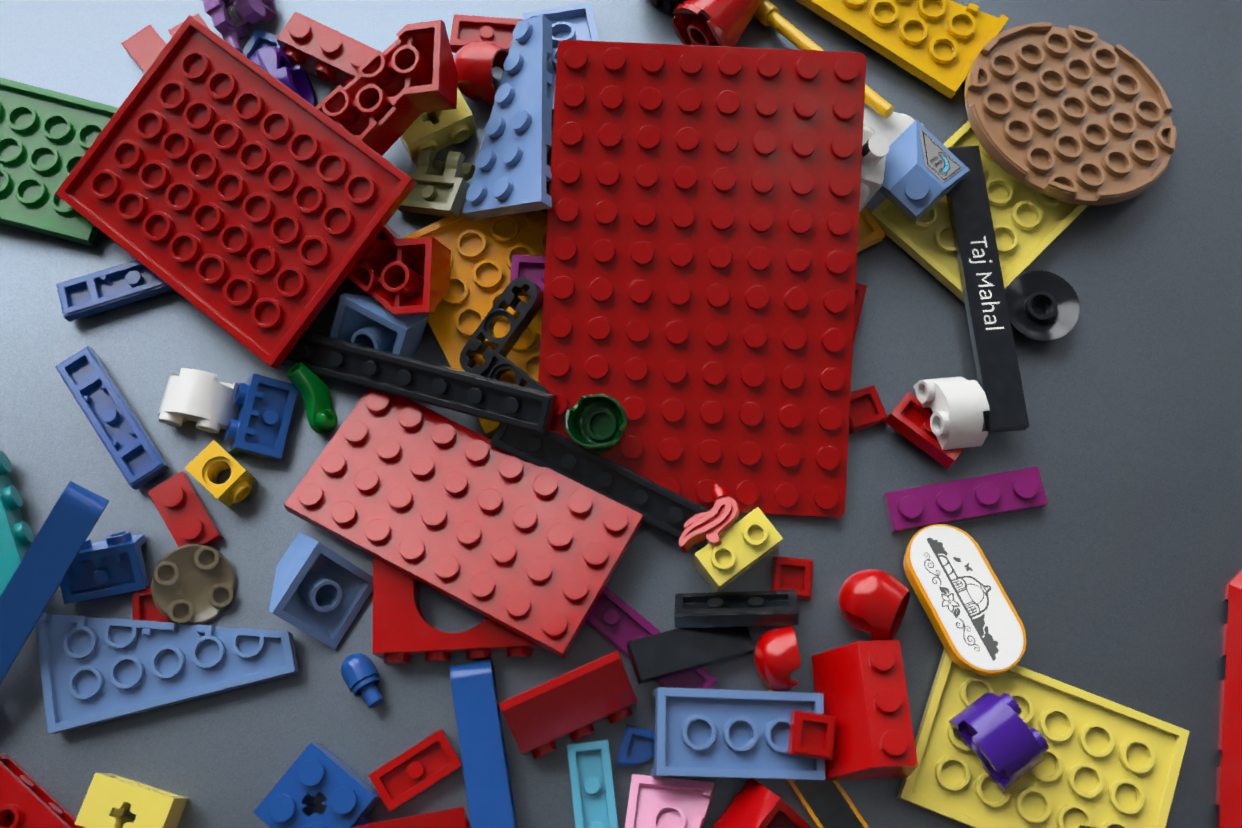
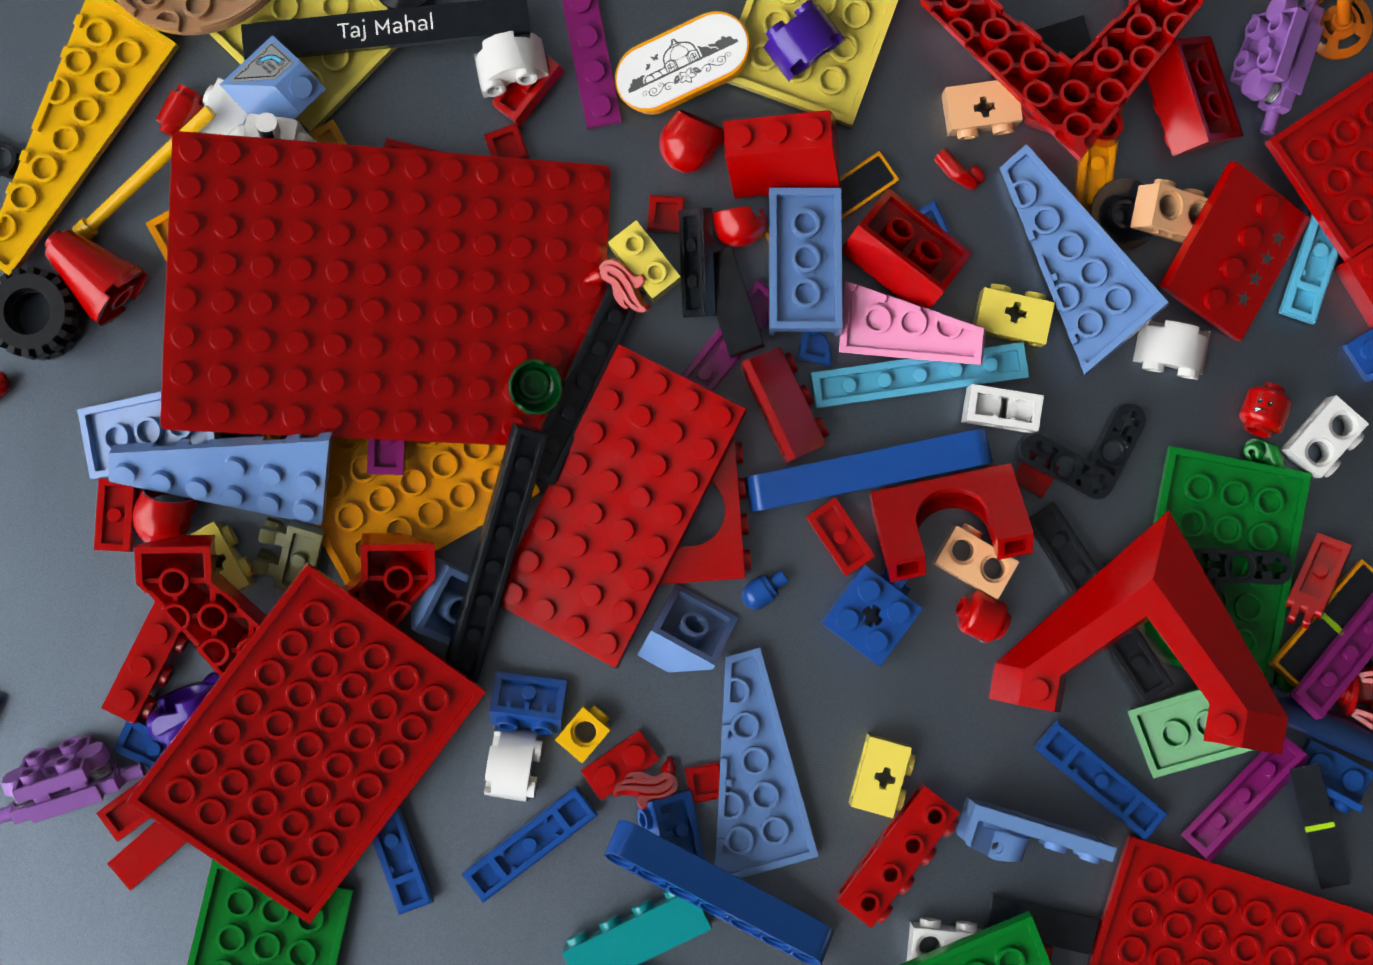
camera: 90 degrees left, 15 degrees up
dark tan dish [151,544,235,625] -> none
green arm [286,362,338,434] -> none
black beam [459,278,556,411] -> none
red tile [787,710,836,761] -> none
none -> red brick [156,84,203,138]
none -> red piece [613,756,678,810]

